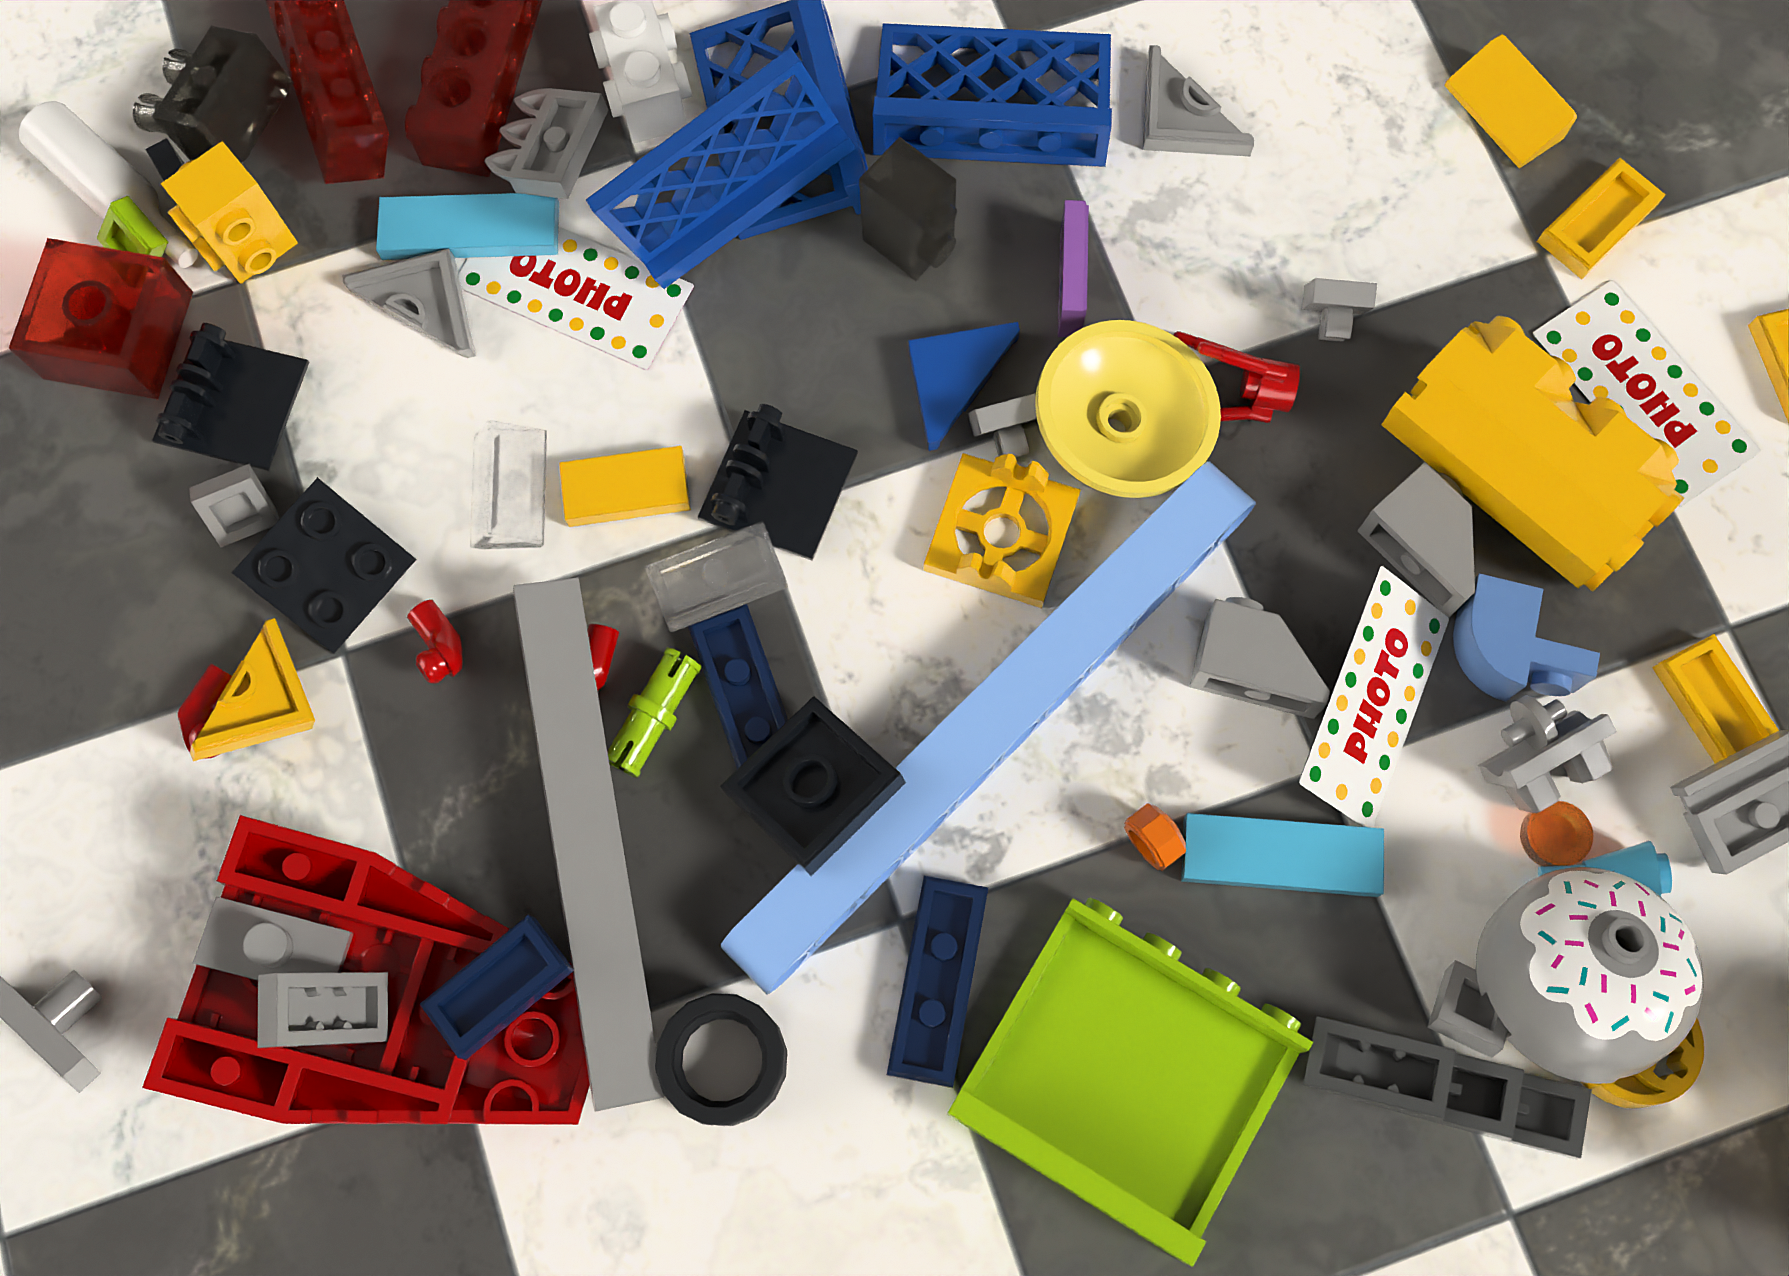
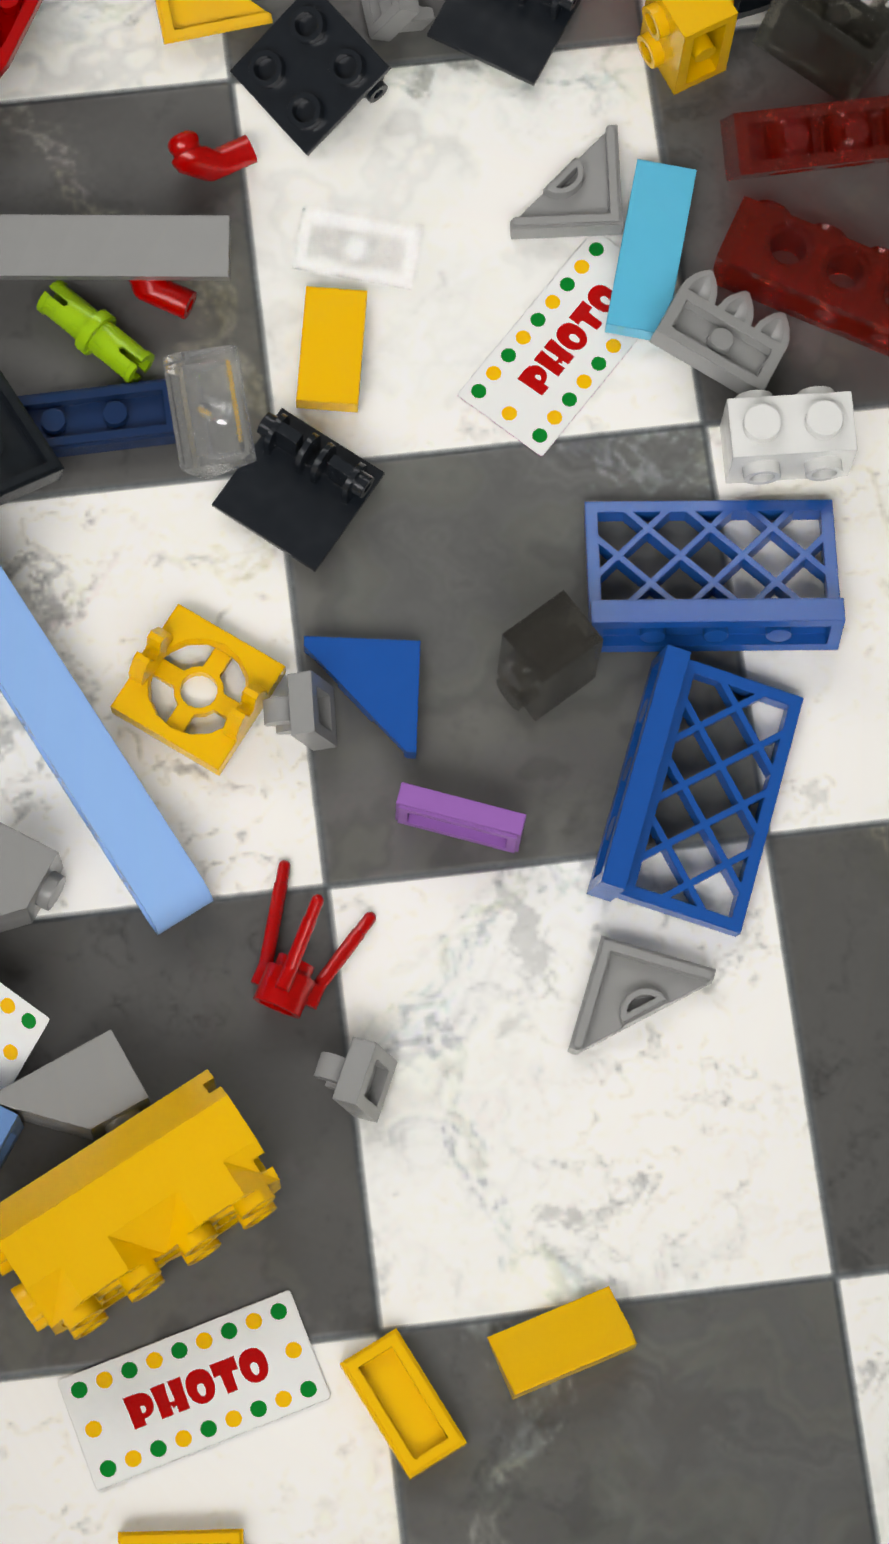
camera: 95 degrees right, 0 degrees up
blue fence [586,47,856,289] -> none
light yellow dish [1035,320,1221,498] -> none

